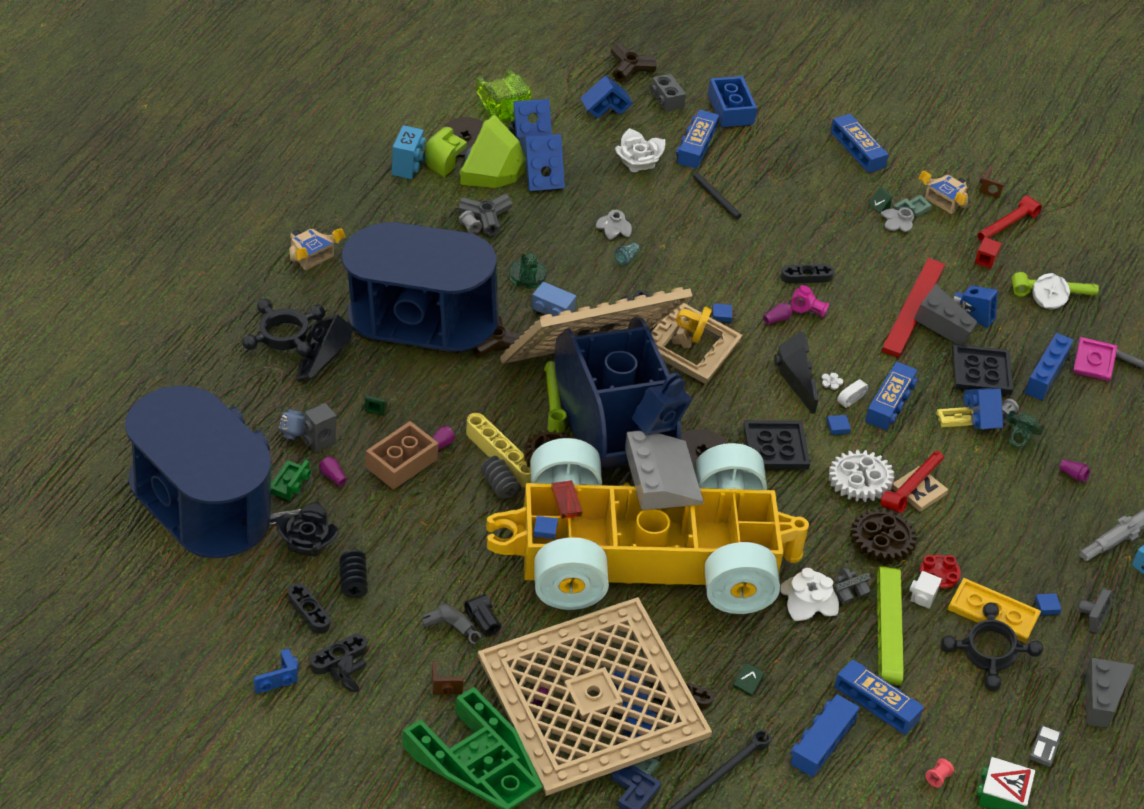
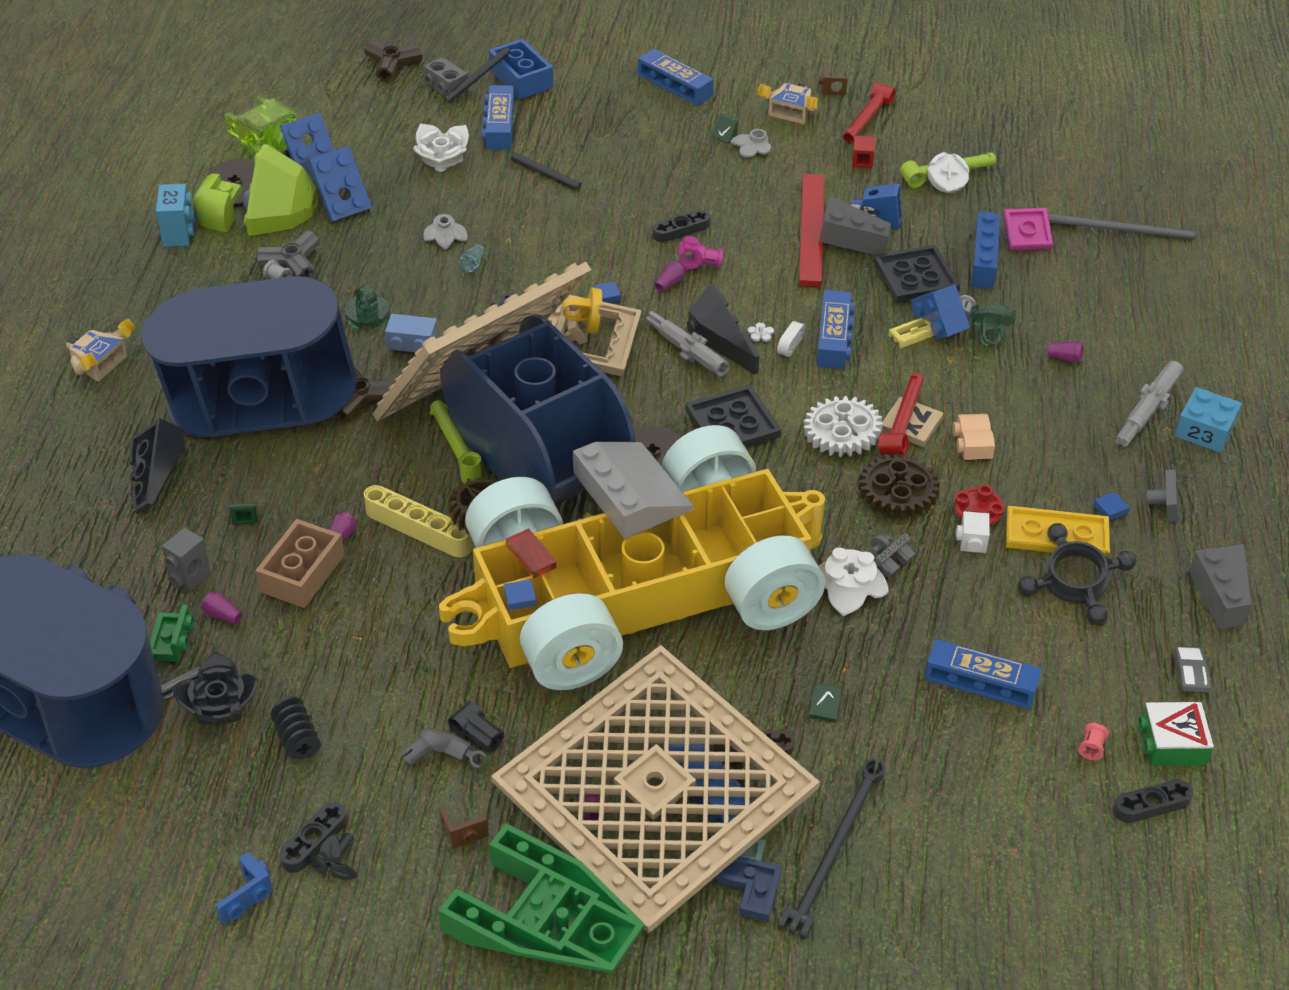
camera: 15 degrees left, 0 degrees up
black piece [242,299,325,357] -> none
sand blue head [278,409,305,440] -> none
black beam [288,583,330,634] -> none
dark grey piece [481,456,521,499] -> none
blue brick [581,75,633,118] -> none
dark blue brick [632,373,692,435] -> none
blue brick [790,694,860,778] -> none
blue tile [826,415,851,435] -> none
lime beam [877,566,903,686] -> none
sand green slope [894,195,931,216] -> none
none -> black bar [445,46,511,103]
none -> light grey piece [645,311,730,376]
none -> light nougat brick [953,414,995,460]

